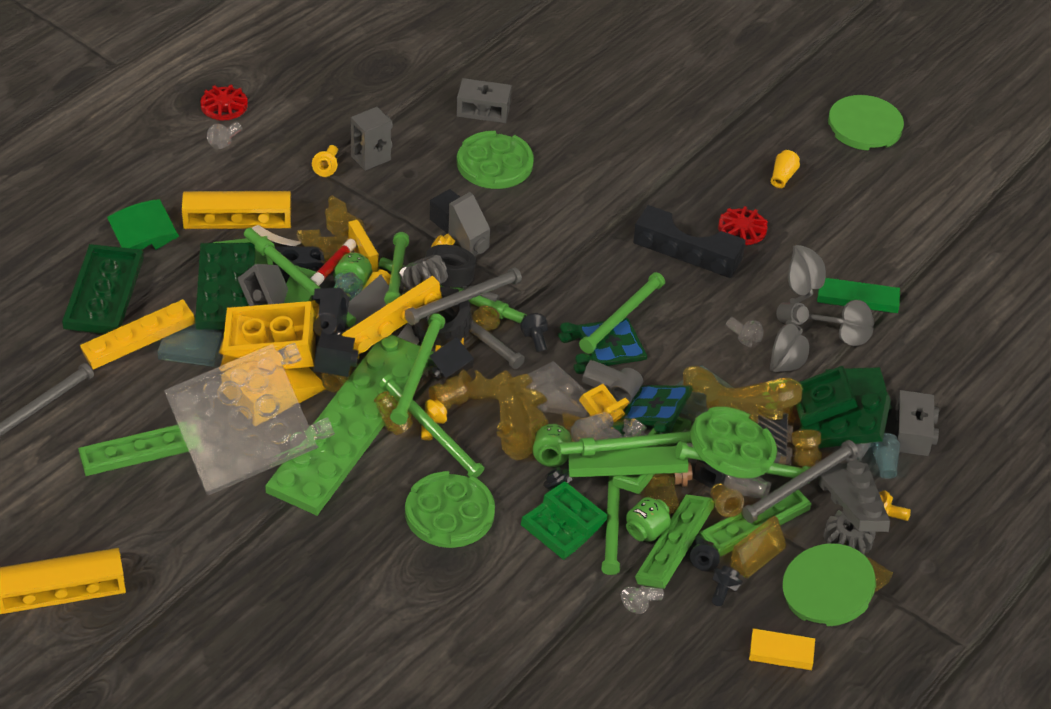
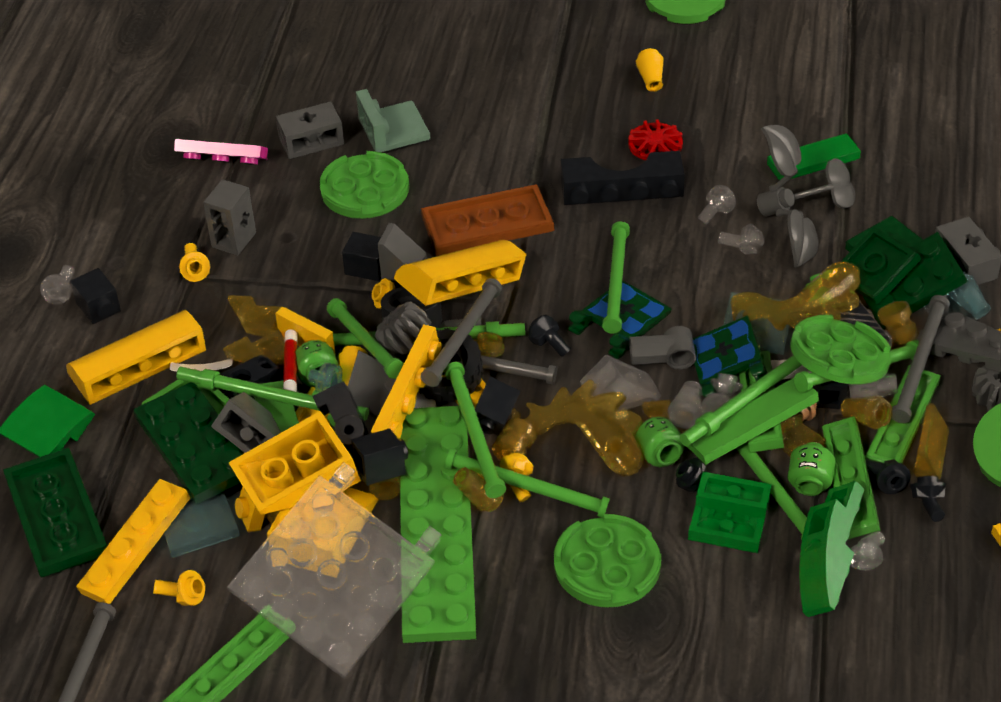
camera: 25 degrees left, 0 degrees up
red wheel [200,85,248,120] -> none
yellow bracket [579,384,629,426] -> none
none -> black brick [70,268,121,324]
none -> yellow plate [153,570,205,606]
none -> plate [174,139,268,164]
none -> sand green bracket [356,89,430,152]
none -> yellow brick [394,240,526,306]
none -> dark orange tile [421,184,554,256]
none -> clear plate [698,184,736,225]
none -> green slope [799,481,865,617]

